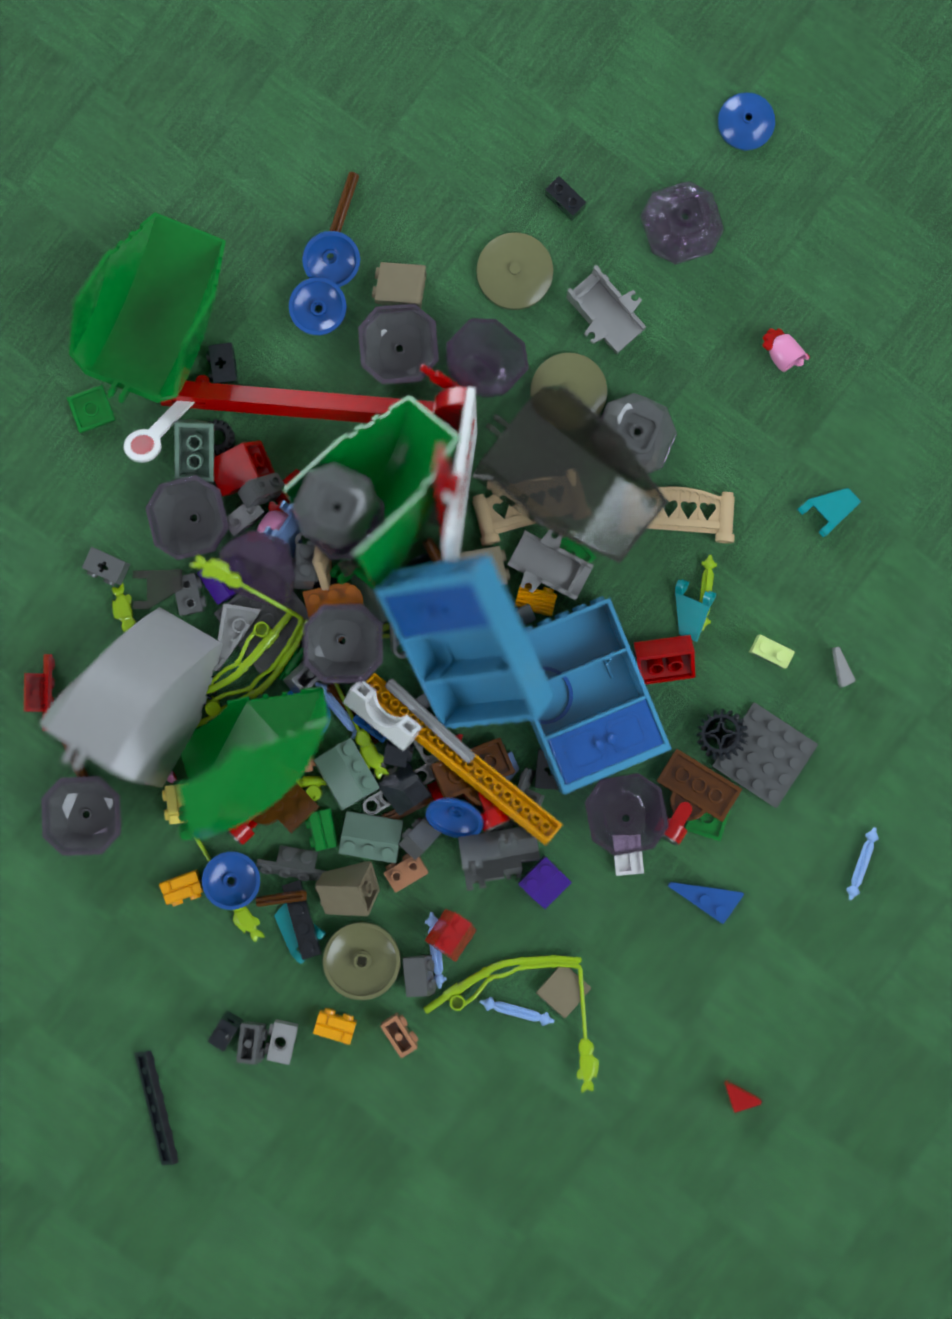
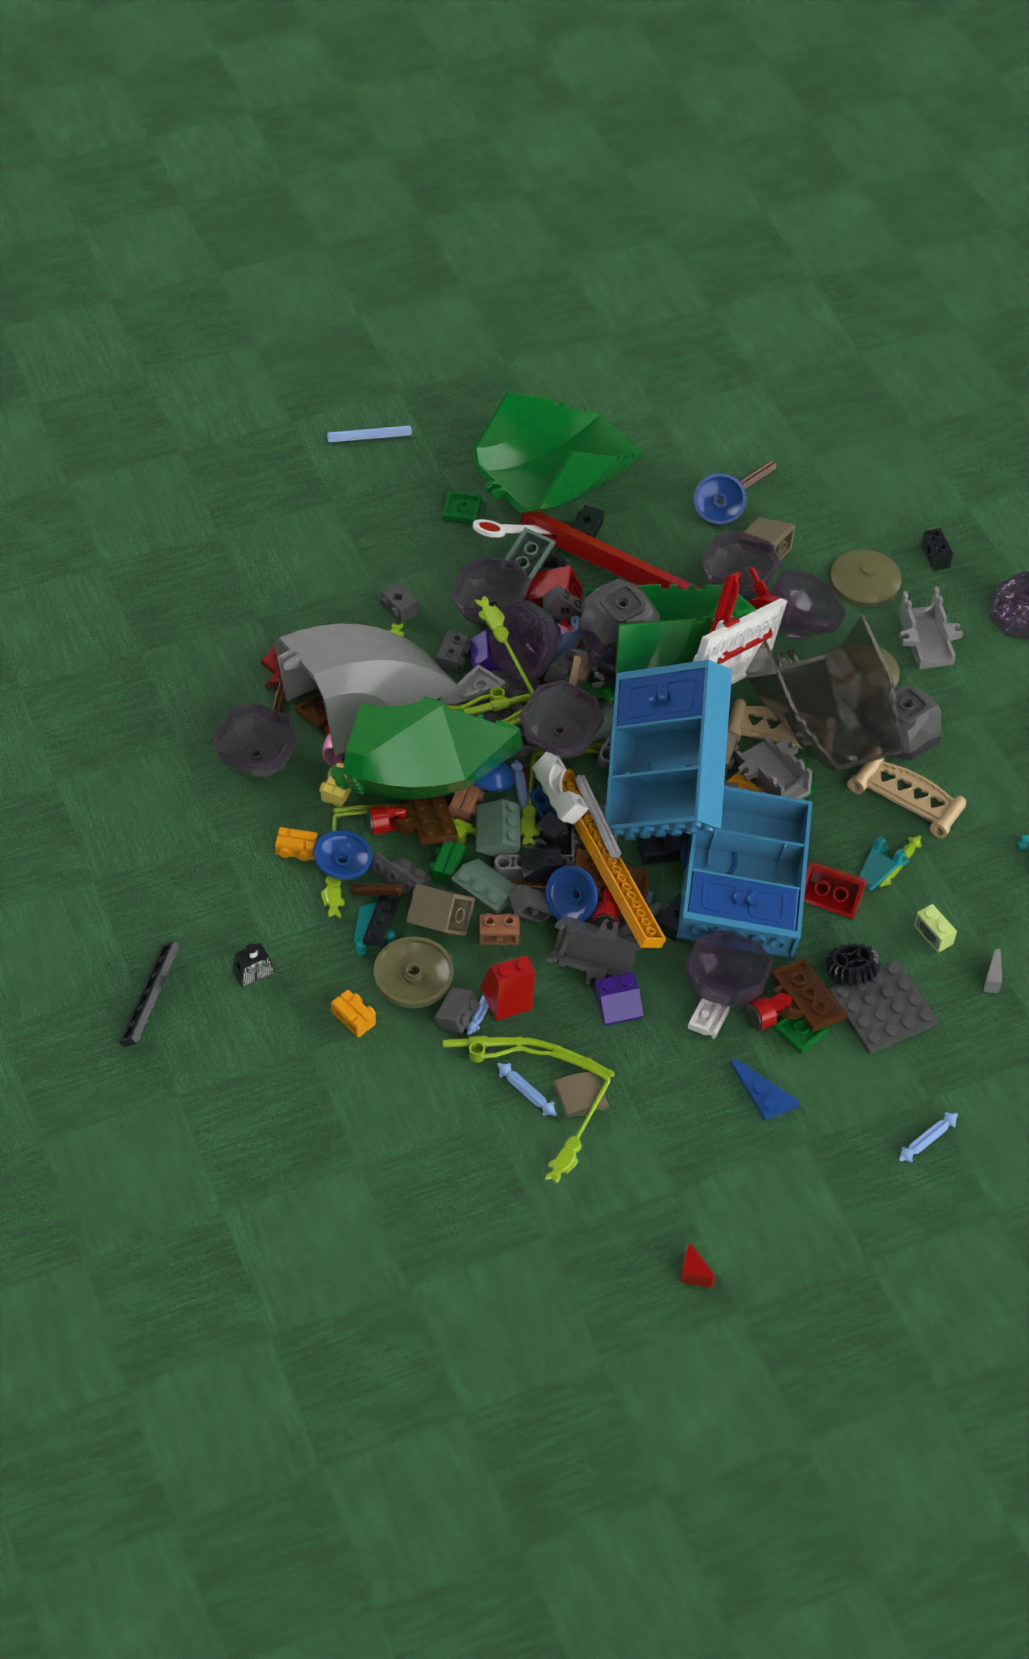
camera: 25 degrees right, 35 degrees down
clear smoke flag [133,569,182,609] -> none
dark grey brick [236,1021,268,1065] -> none
light grey brick [264,1019,299,1065] -> none
blue dish [289,277,347,336] -> none
nougat brick [380,1012,419,1059] -> none

